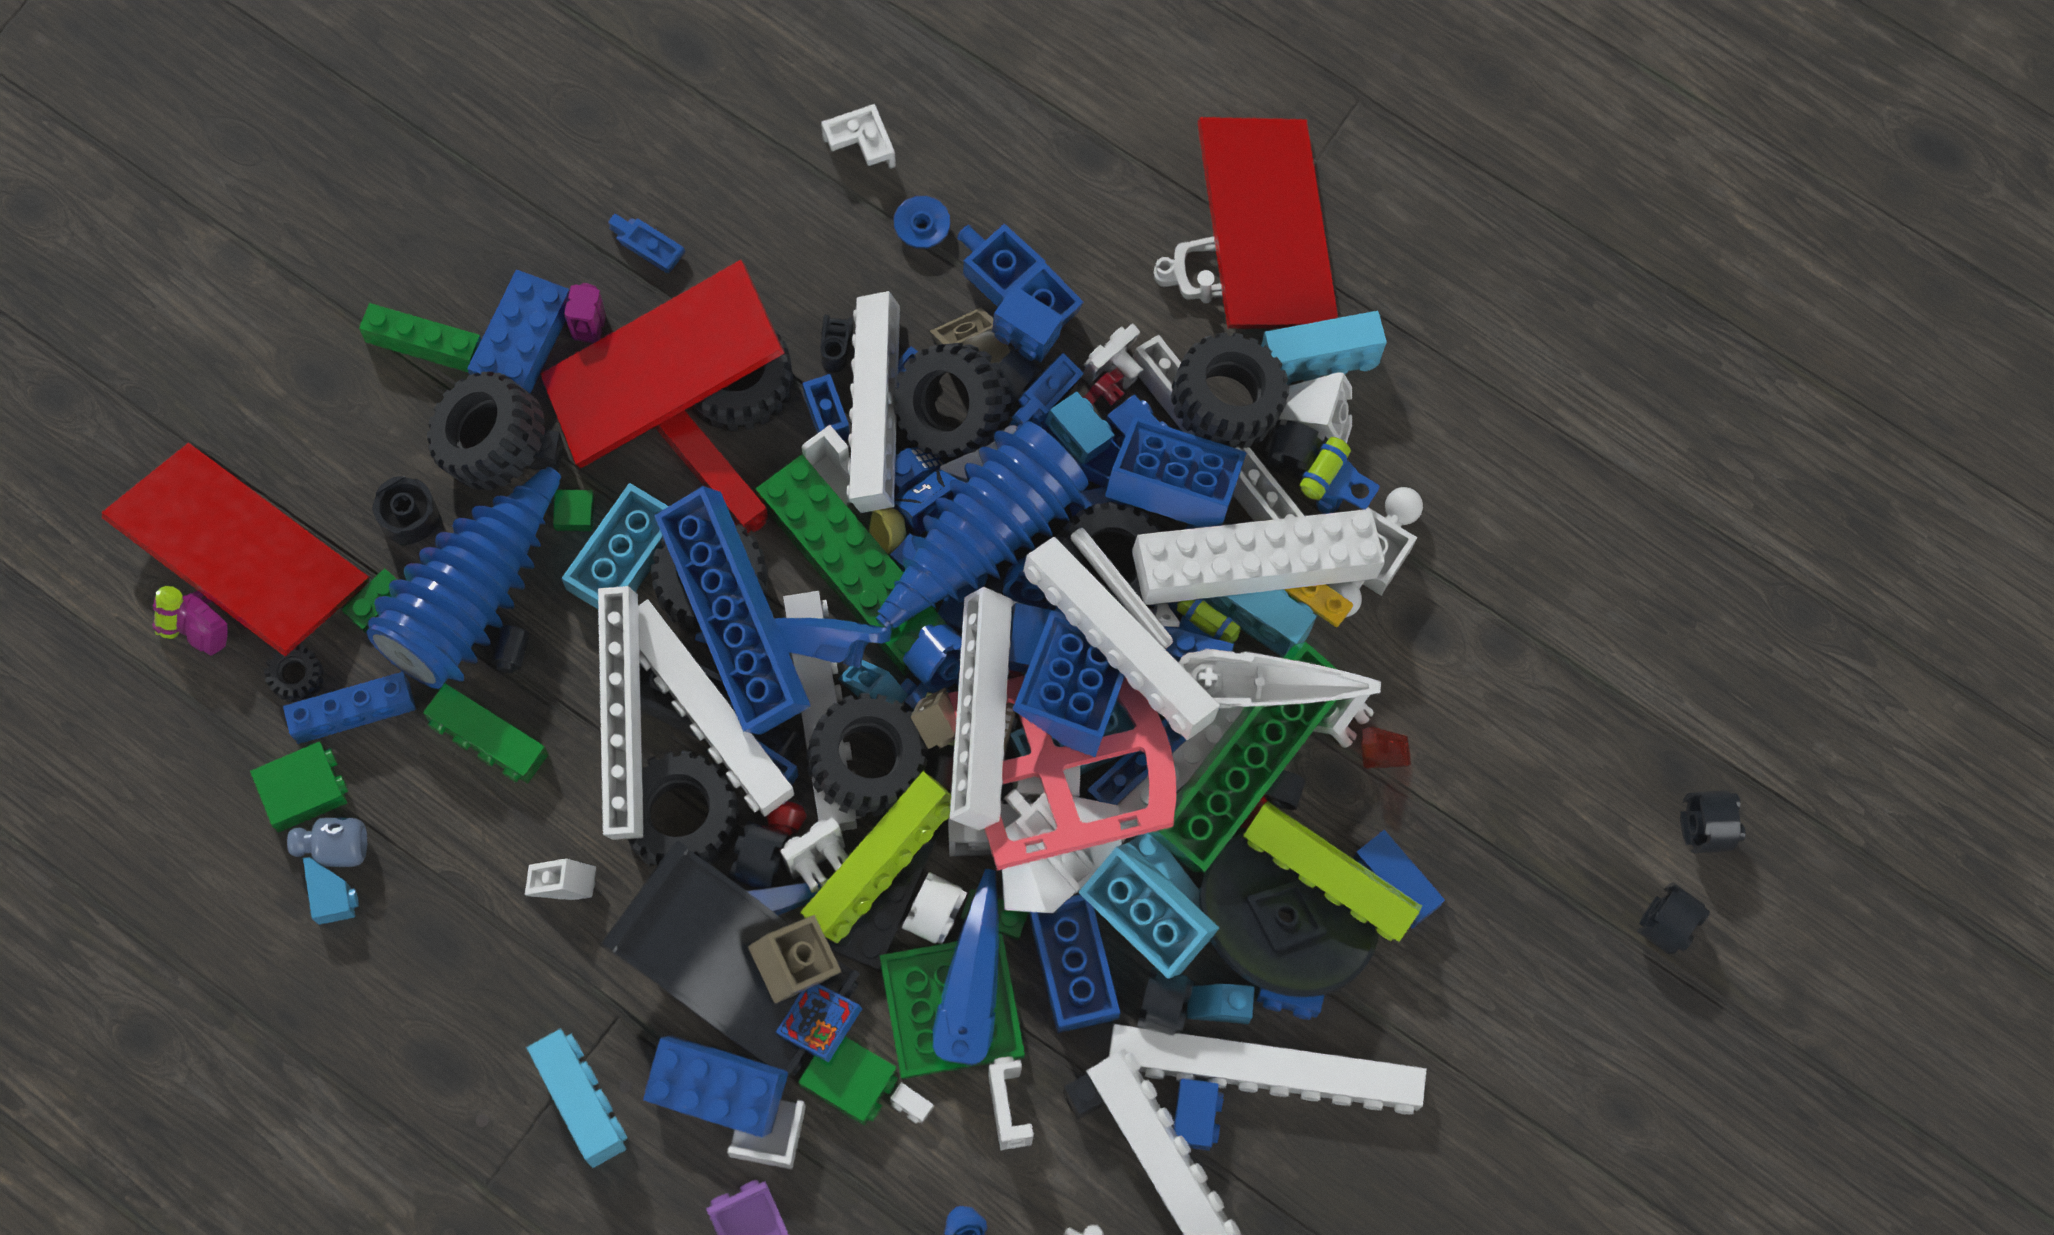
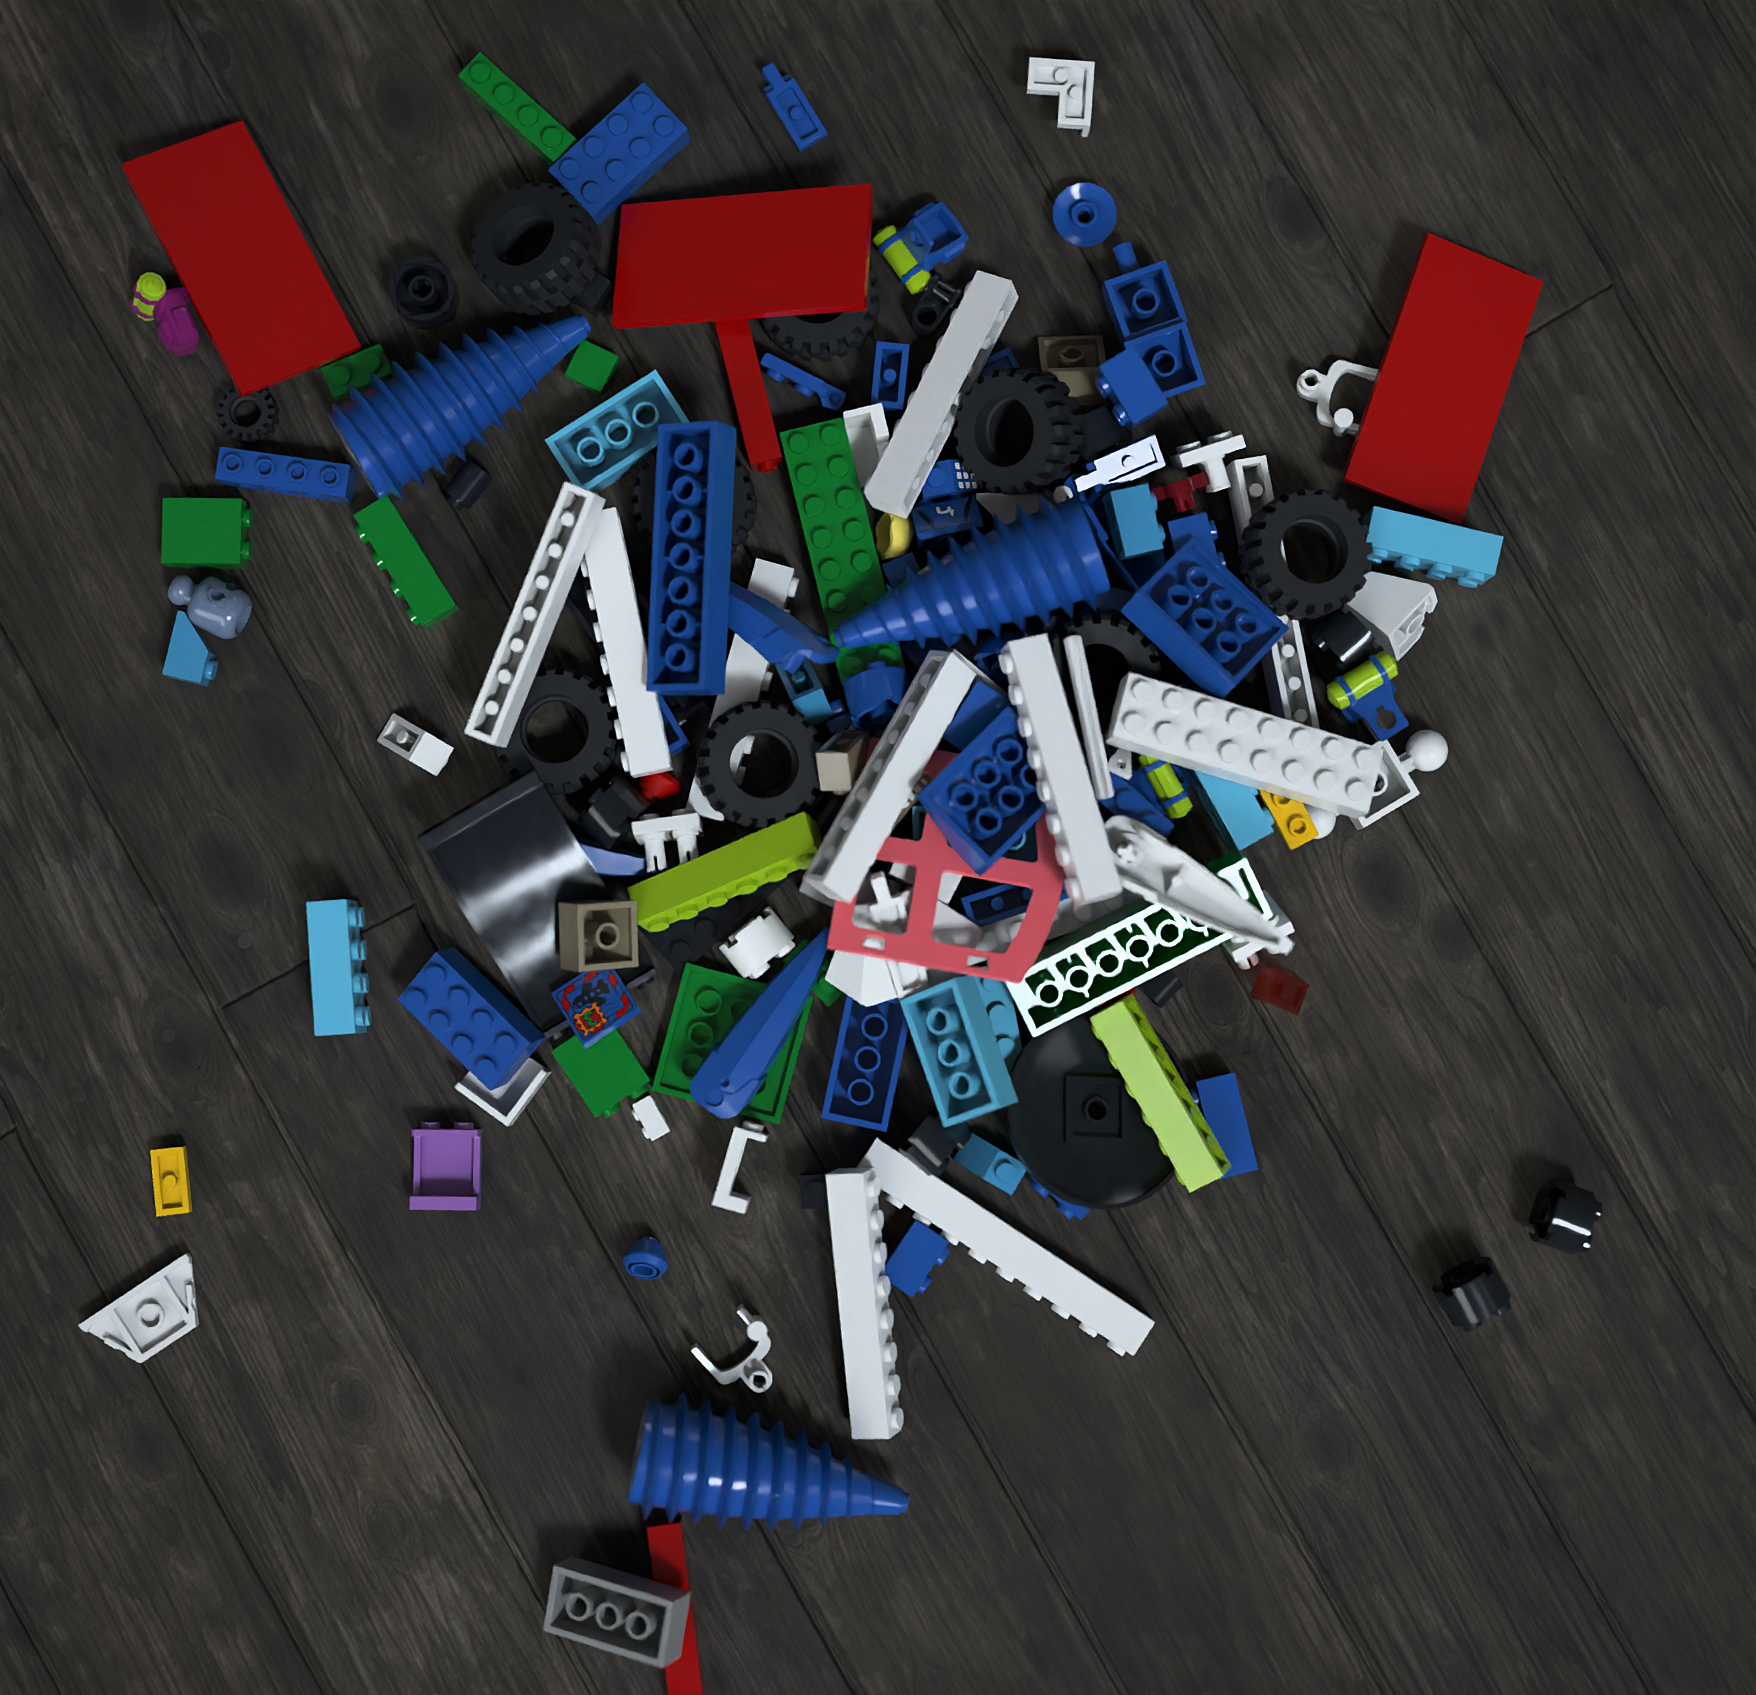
camera: 30 degrees right, 15 degrees up
magenta brick [564,283,606,343] -> none
none -> blue hinge [760,352,847,412]
none -> blue piece [873,201,969,294]

